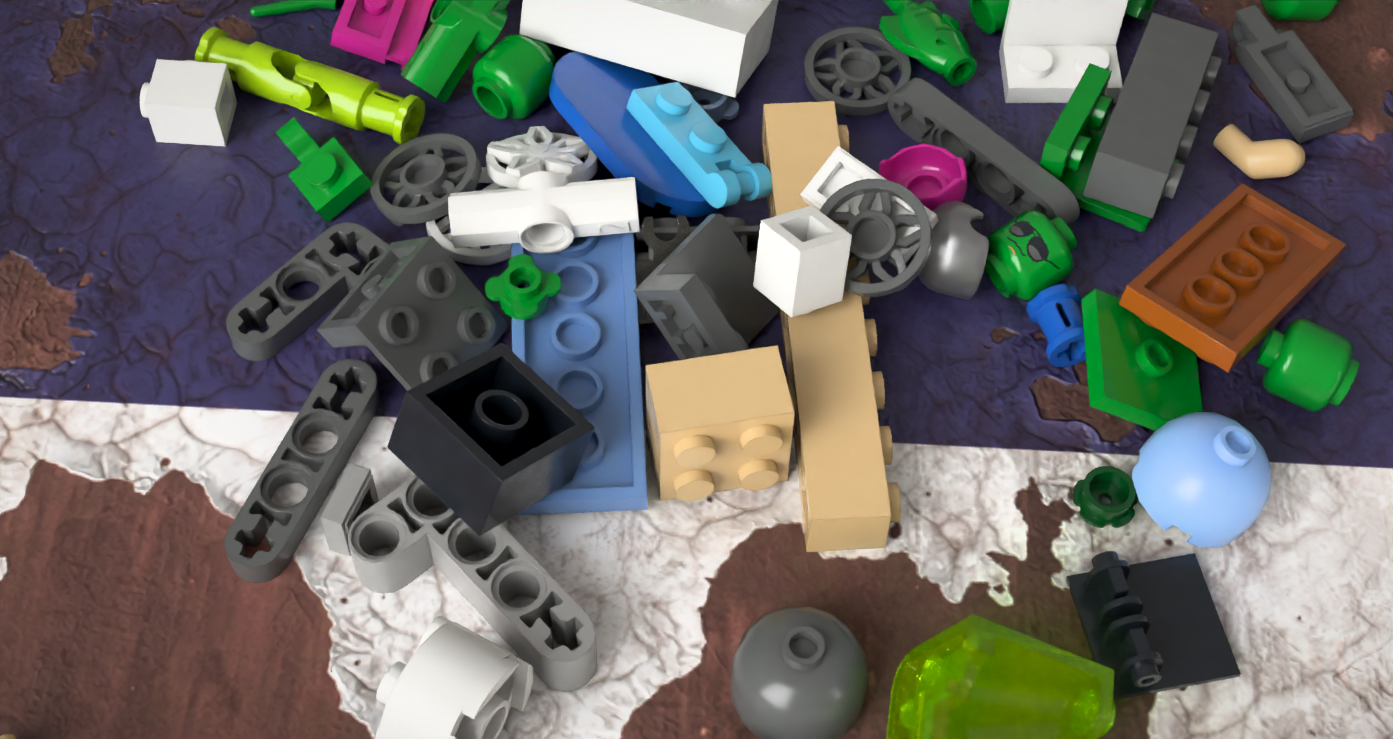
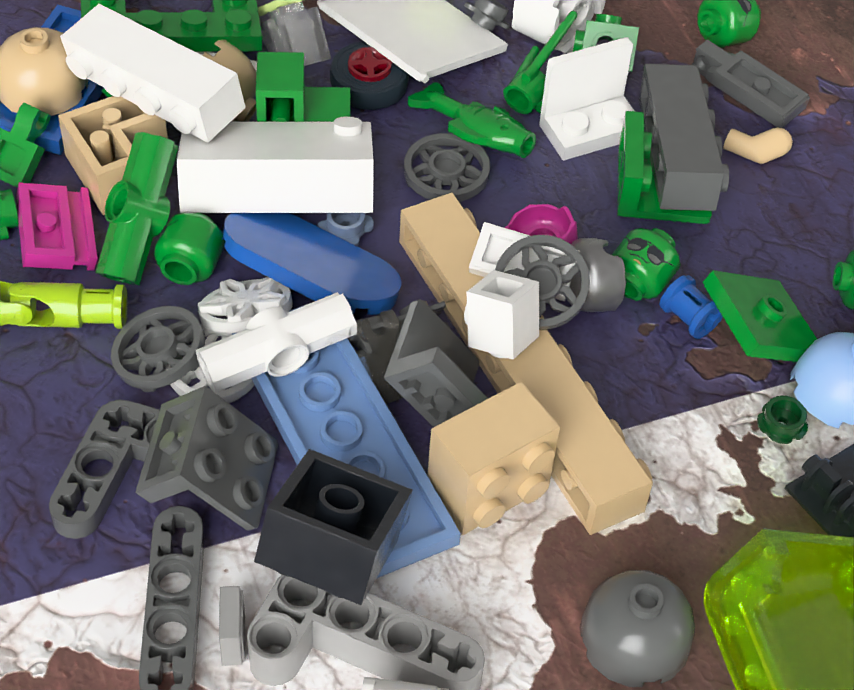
camera: 25 degrees left, 5 degrees down
green plate [276,117,373,223] -> none
green plate [485,254,561,320] -> none
medium azure plate [626,82,772,208] -> none
dark grey beam [888,78,1080,227] -> none
dark orange plate [1119,183,1347,373] -> none

